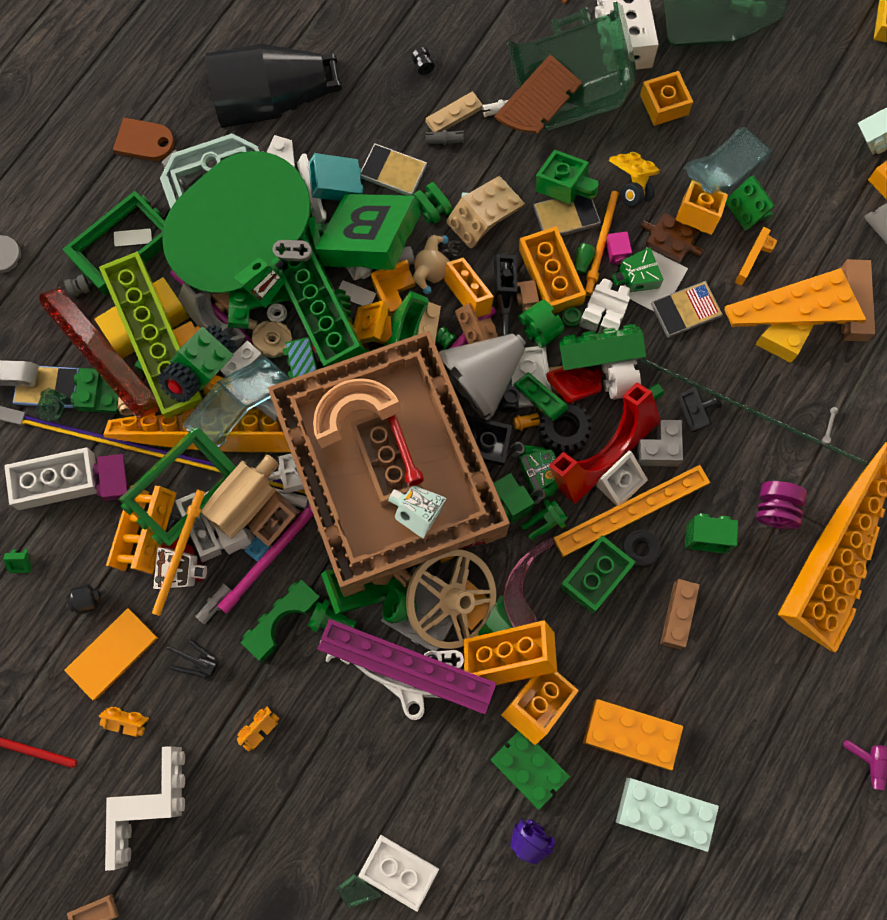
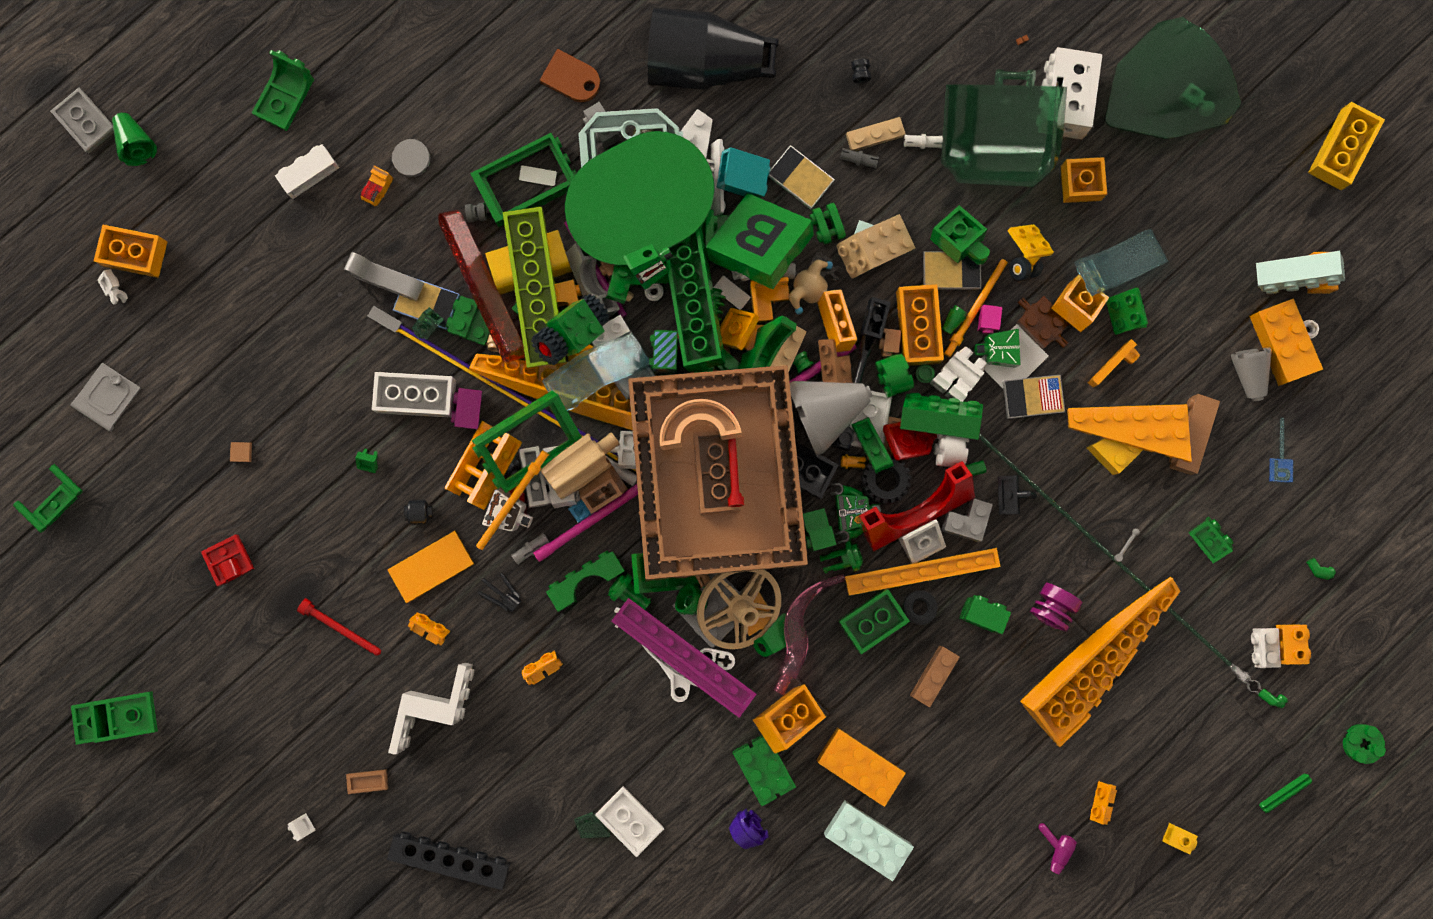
camera: 10 degrees right, 10 degrees up
tan plate [252,321,292,358] -> none
light grey beam [272,240,312,261] -> none
light aqua torso [388,486,446,539] -> none
light orange brick [464,620,557,685] -> none
dark orange piece [494,55,582,134] -> none

